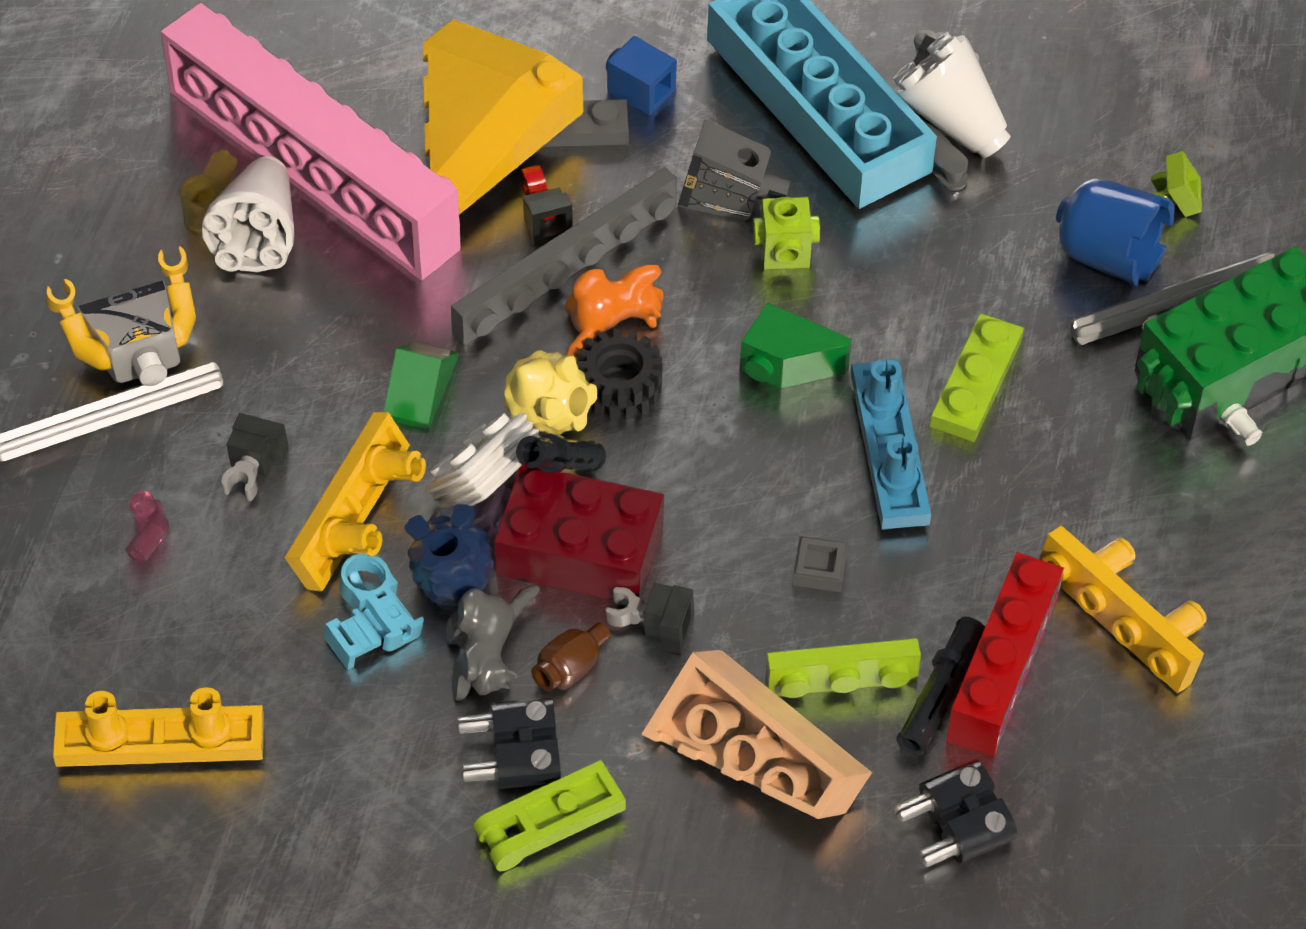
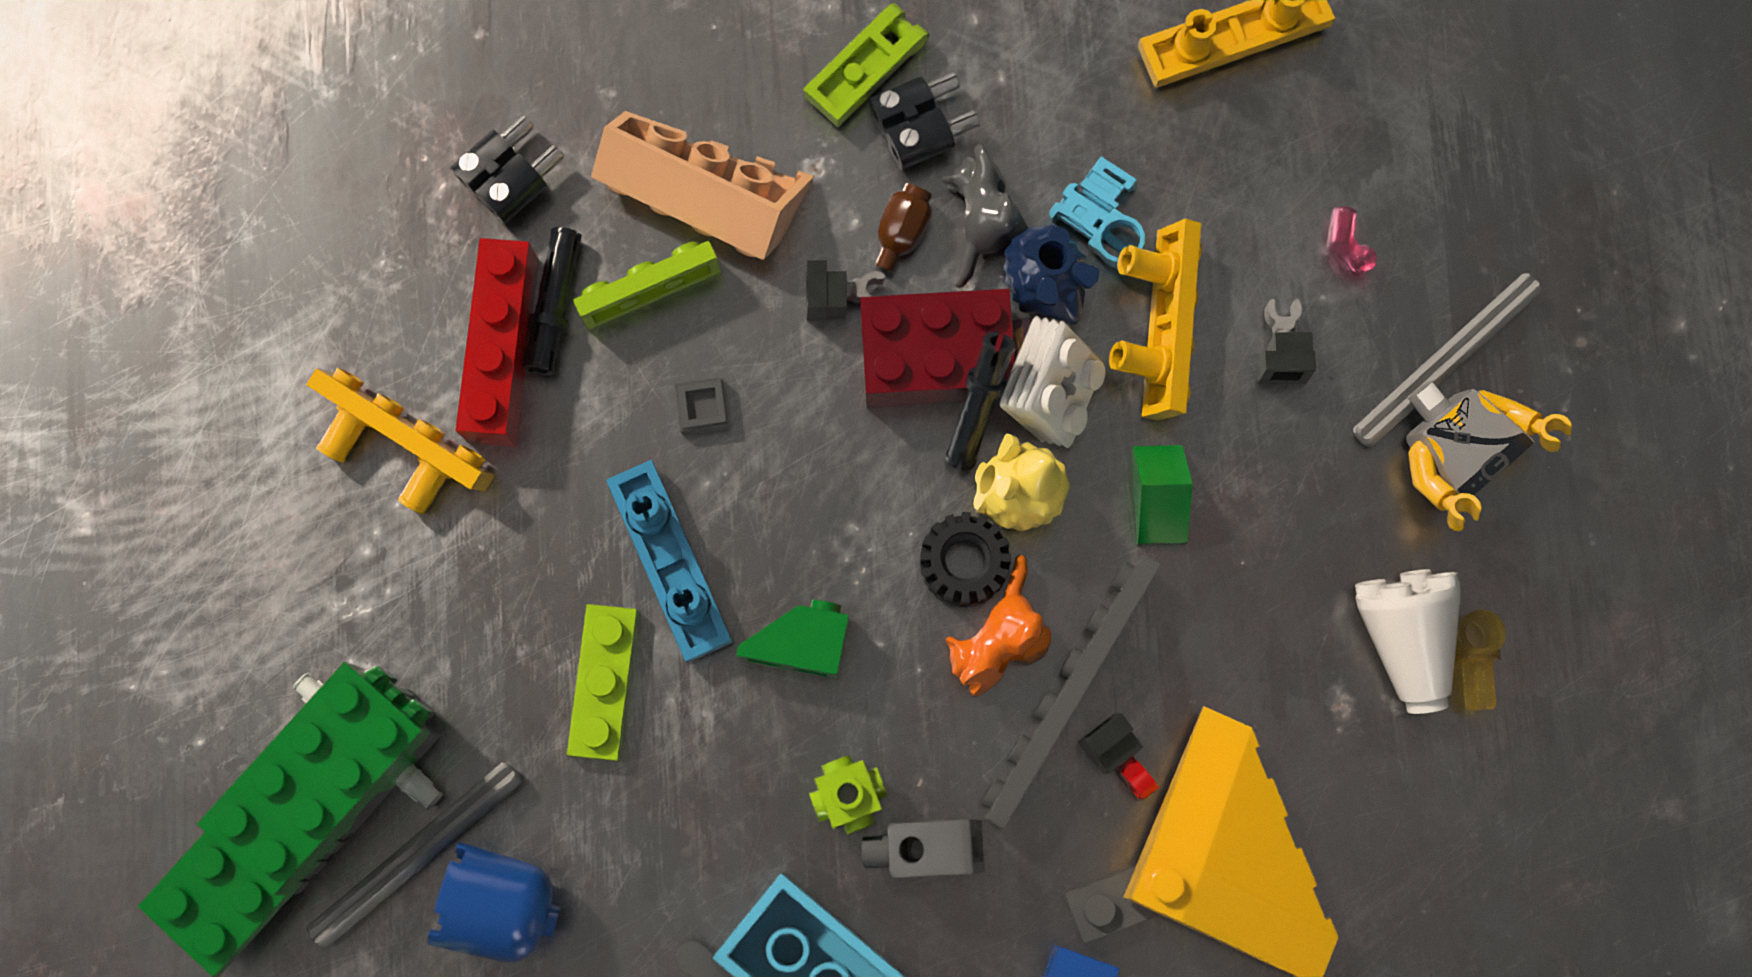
camera: 165 degrees right, 25 degrees up
bright pink brick [161,3,461,281] -> none

